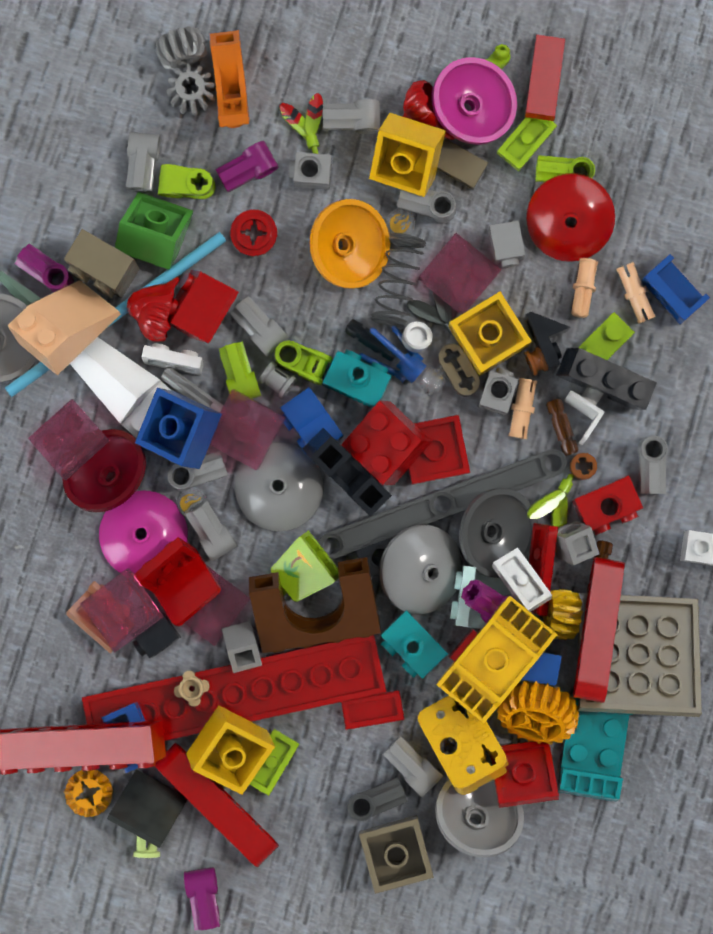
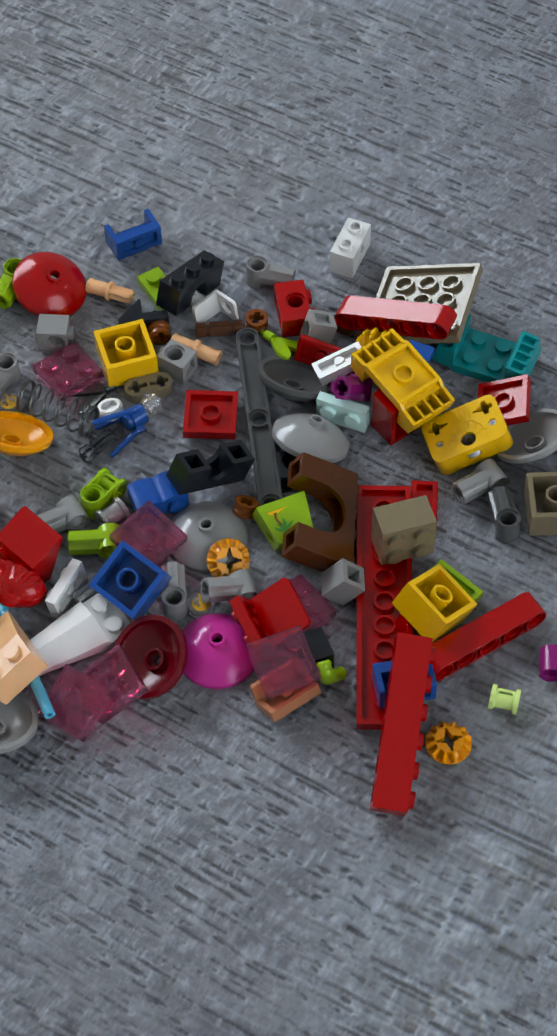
camera: 80 degrees left, 30 degrees down
pearl dark grey tile [107,769,187,848] -> none
tan plate [174,671,210,706] -> none
teal brick [323,349,392,408] -> none
red brick [341,400,432,485] -> none
teal brick [381,610,448,679] -> none
light orange gear [497,681,579,745] -> none
light nougat pin [616,262,656,324] -> none
none -> clear pink plate [37,664,115,742]
none -> light orange gear [206,538,251,577]
none -> dark orange bush [232,495,259,519]
none -> lime arm [316,659,347,685]
none -> dark tan brick [371,495,437,565]

